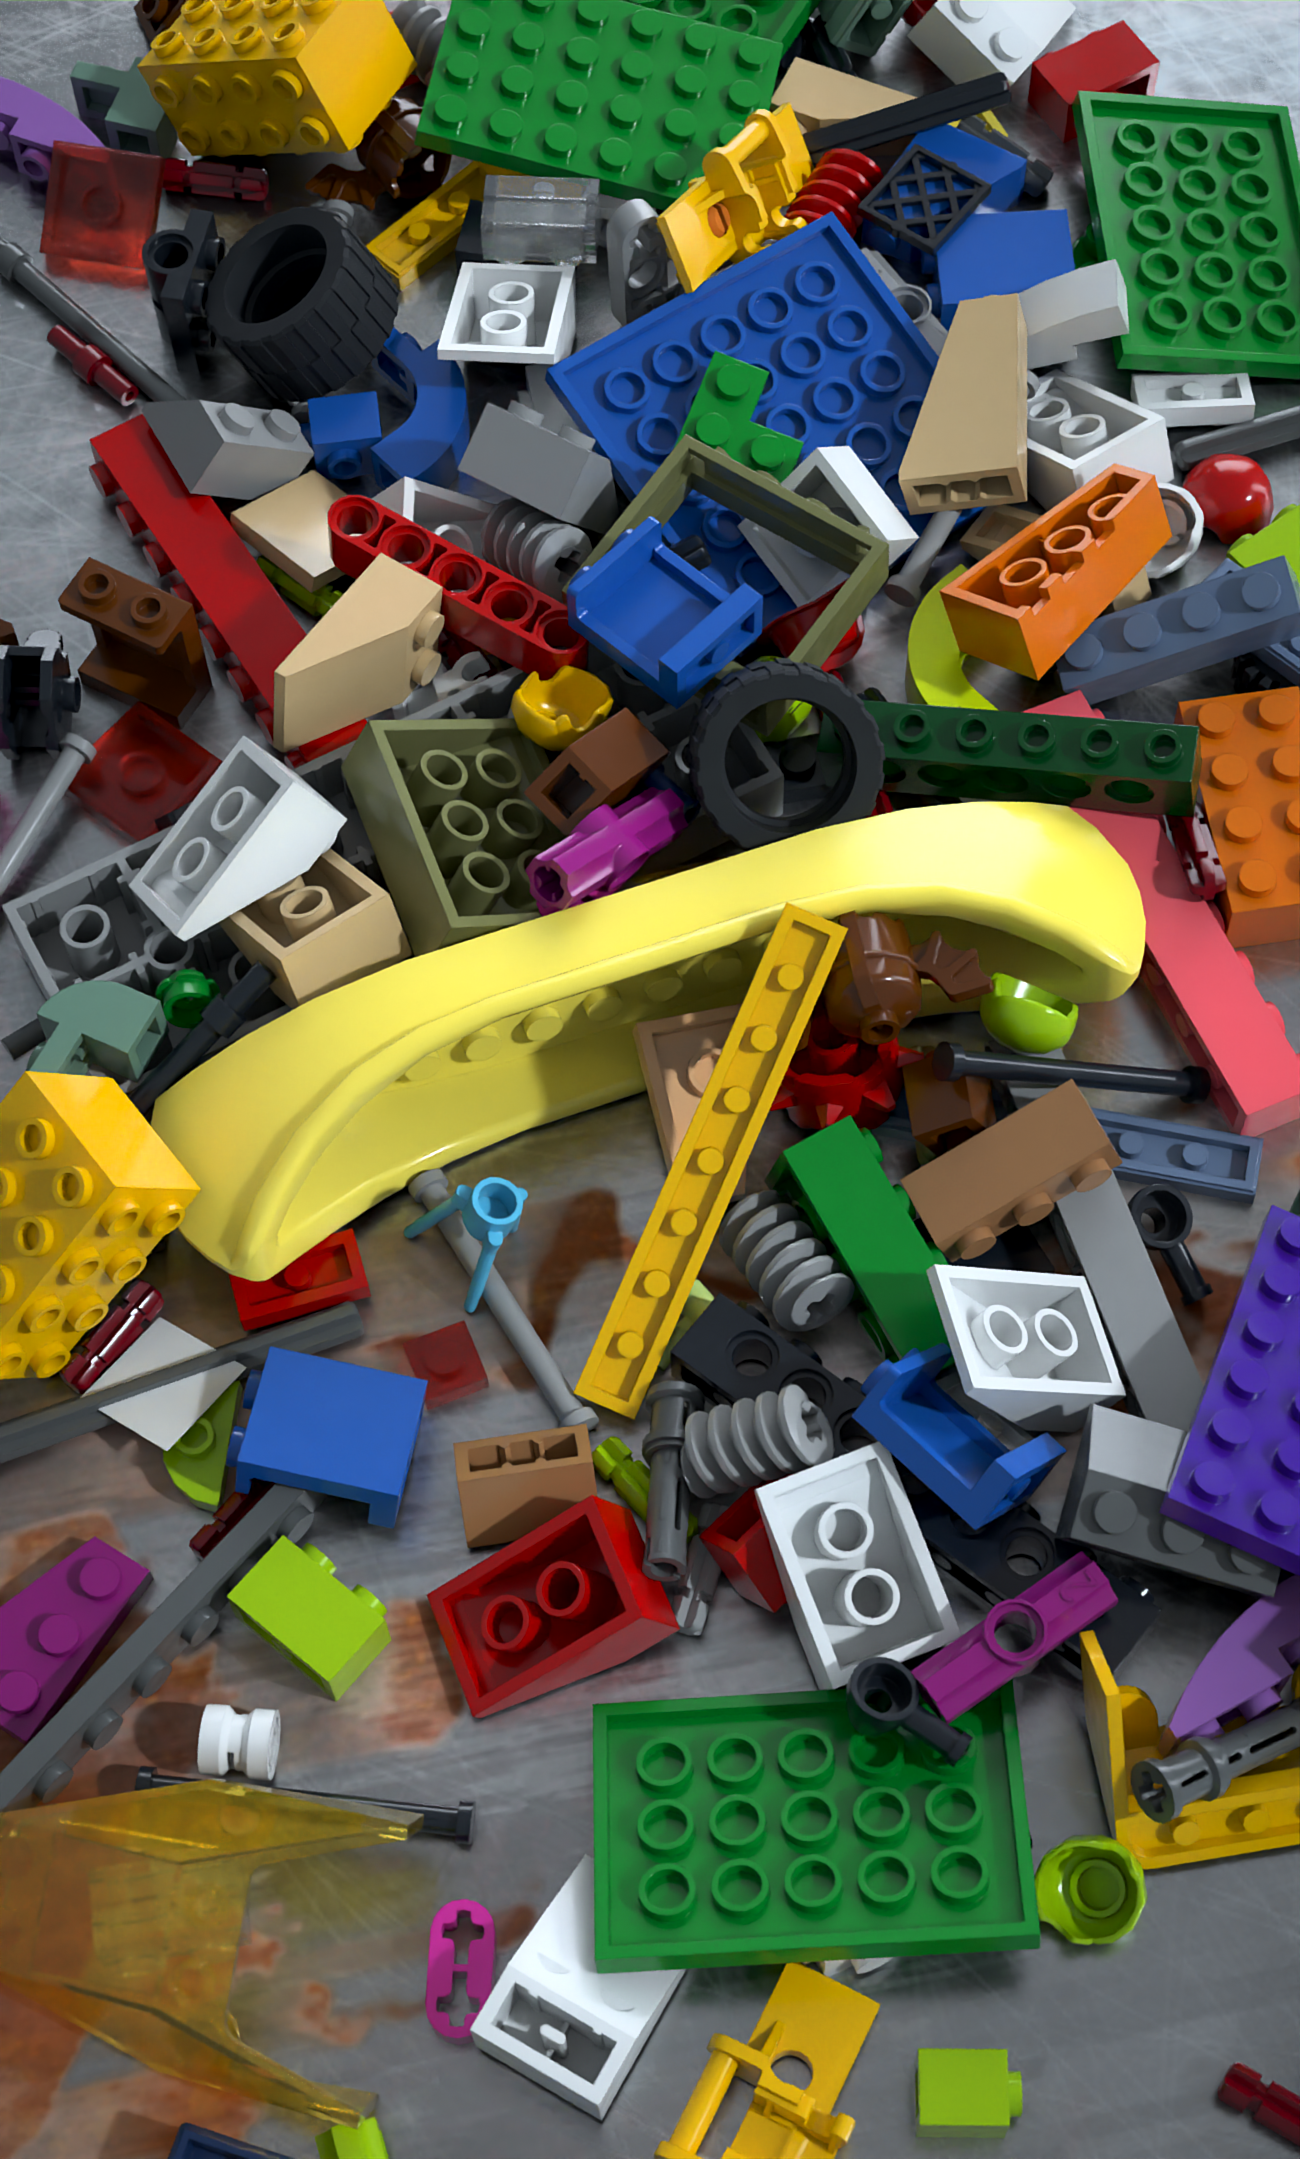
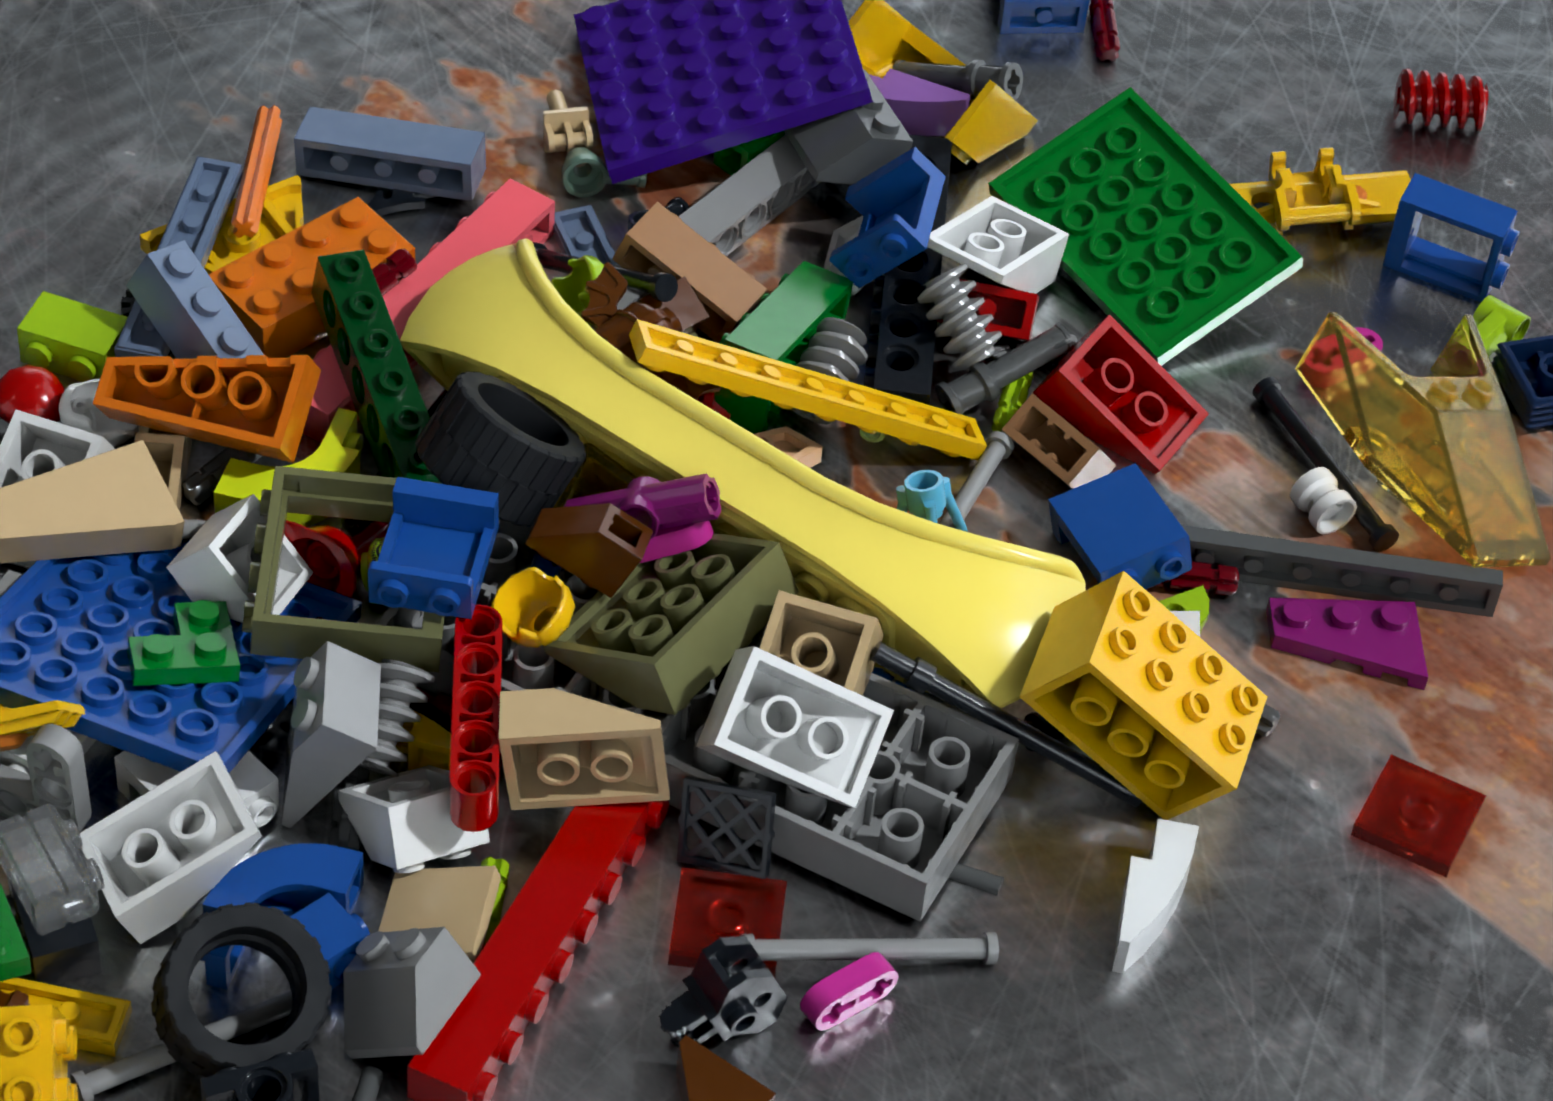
camera: 130 degrees left, 15 degrees down
sand green brick [26,980,170,1083] -> none
reddish brown panel [58,557,213,730] -> none
green plate [156,969,220,1028] -> none
lime brick [227,1535,391,1702] -> none
clear red plate [402,1320,489,1410] -> none
white slope [470,1854,686,2121] -> none
black bar [845,1657,973,1768] -> none
magenta piece [911,1551,1118,1724] -> none
lime brick [914,2048,1022,2138] -> none
white slope [926,1264,1126,1432] -> none
lime hair [1034,1835,1148,1945] -> none

